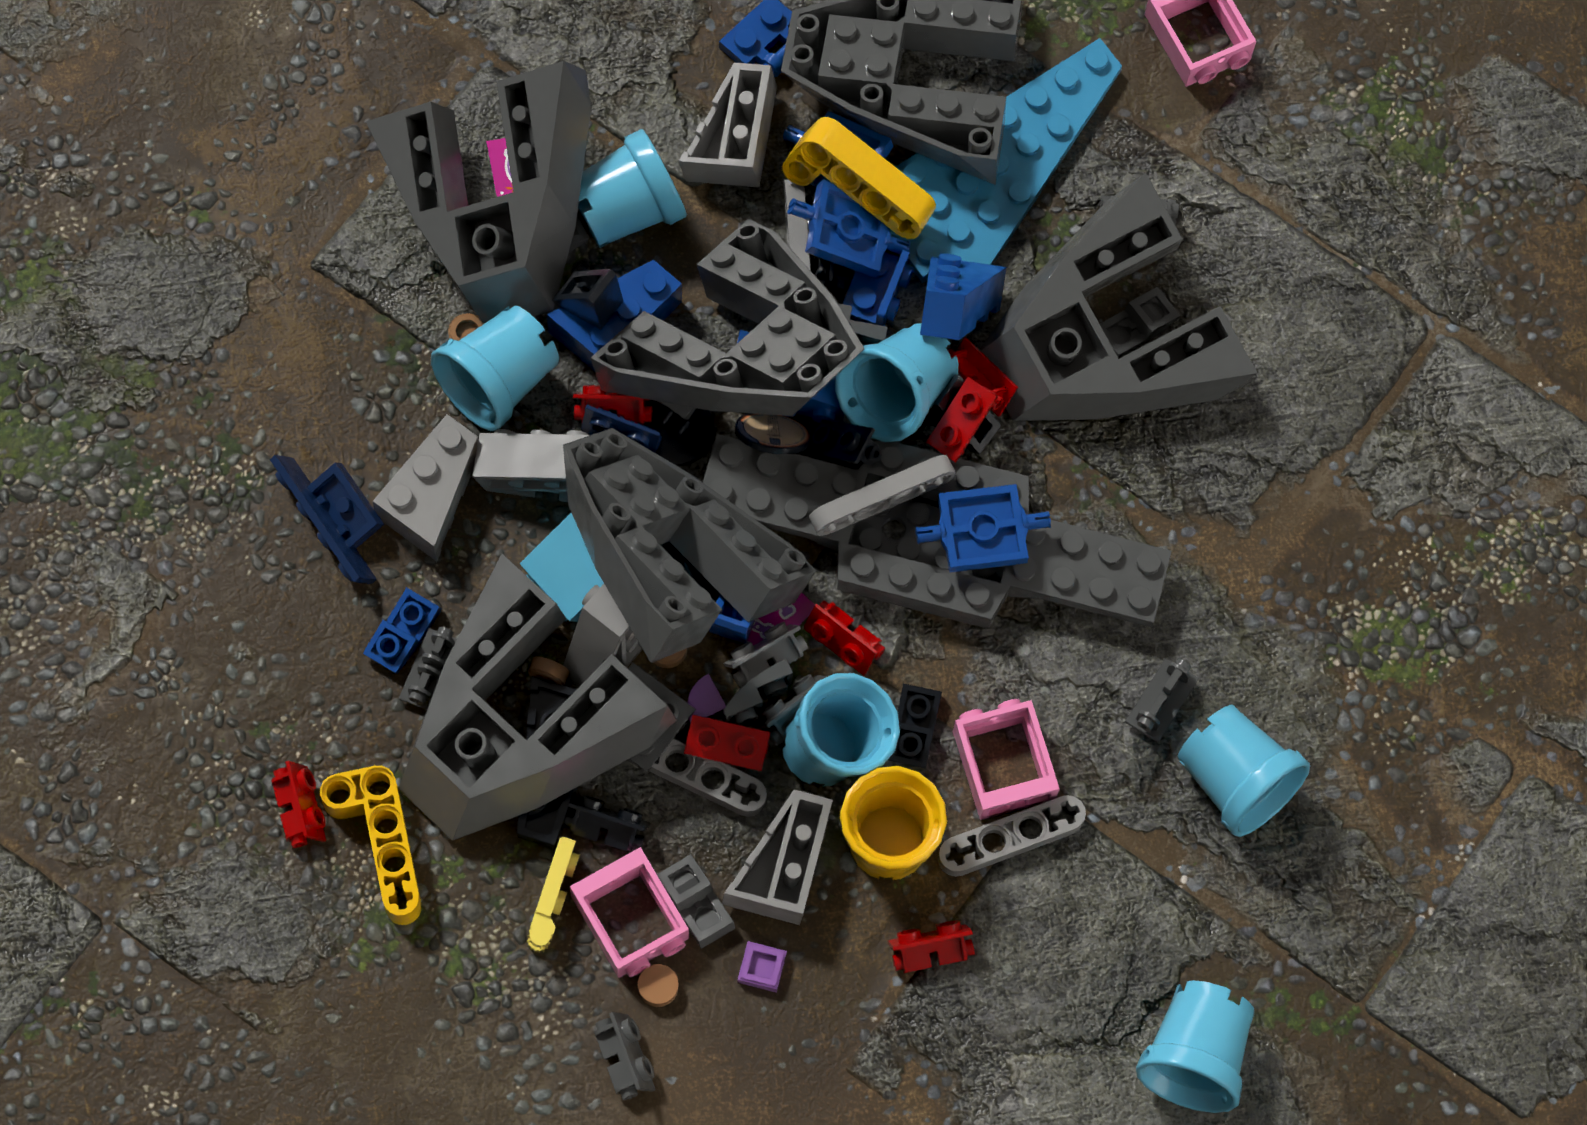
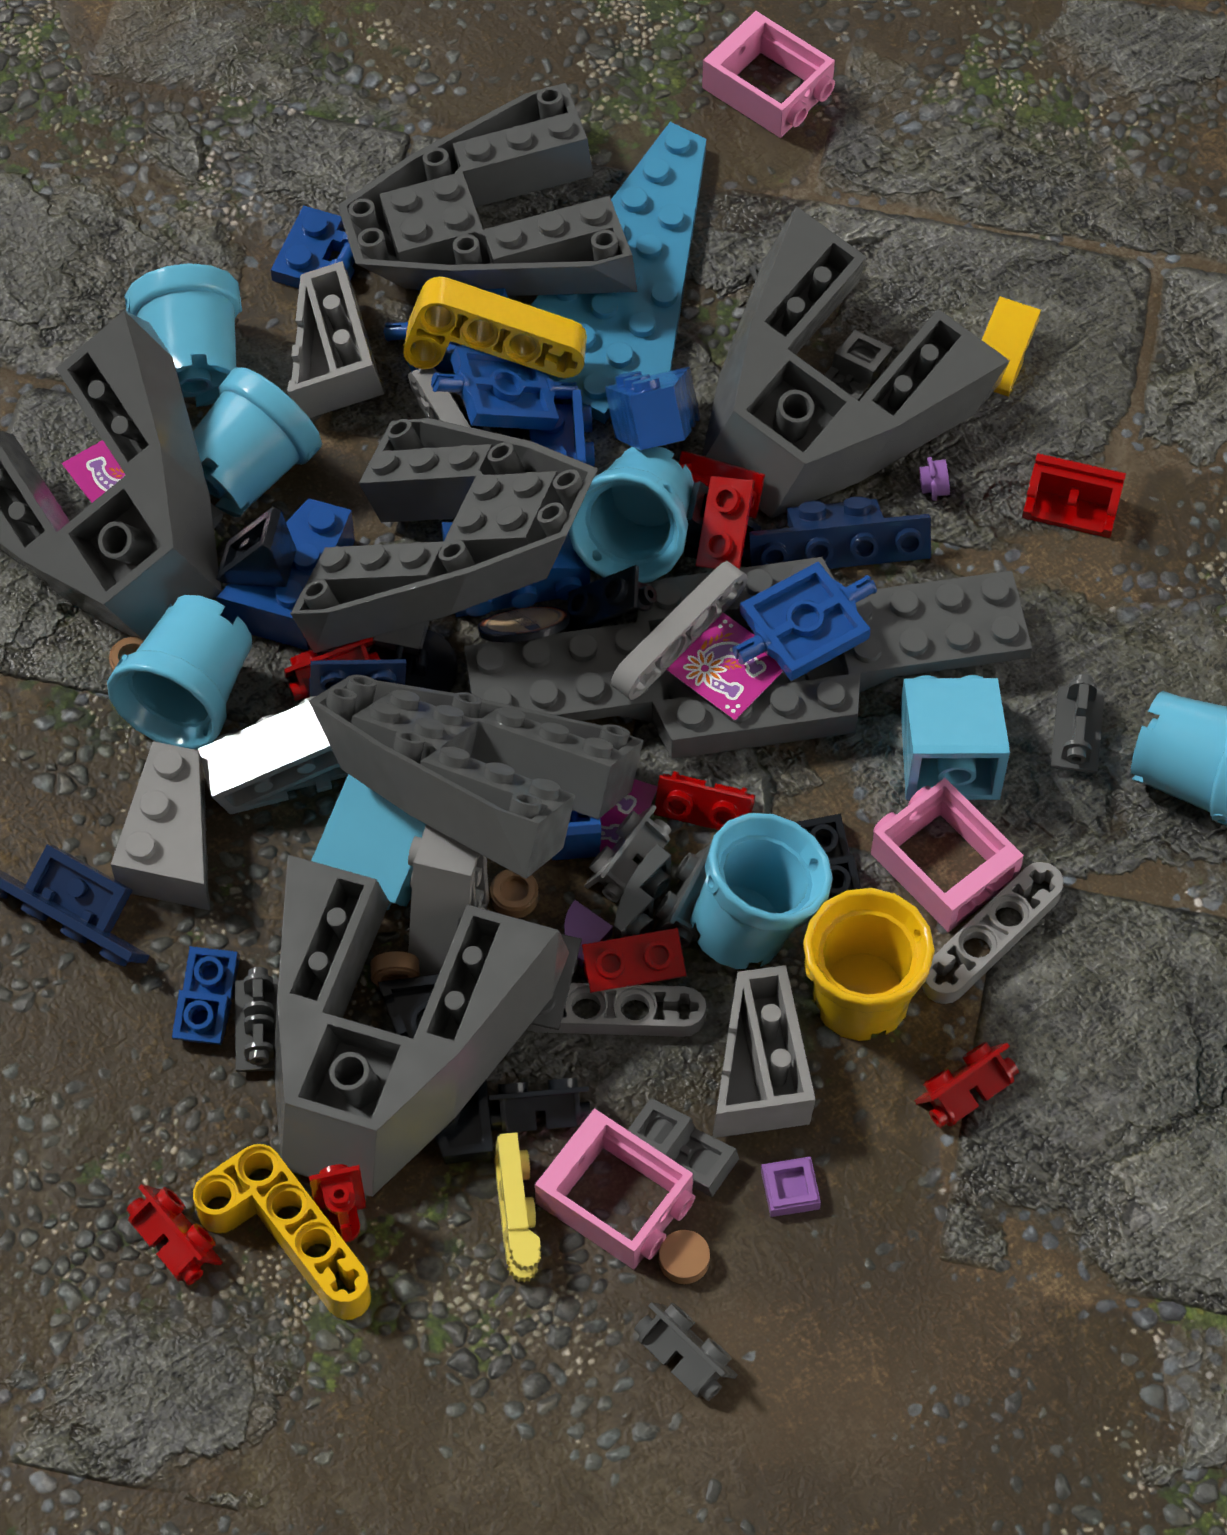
camera: 20 degrees left, 10 degrees down
none -> medium azure piece [125,263,242,407]
none -> red hinge [309,1164,366,1243]
none -> dark pink sticker [666,613,783,720]
none -> dark blue bracket [748,497,931,569]
none -> medium azure slope [900,675,1010,800]
none -> medium lavender plate [919,457,950,501]
none -> yellow slope [982,296,1041,397]
none -> red hinge [1022,453,1126,538]

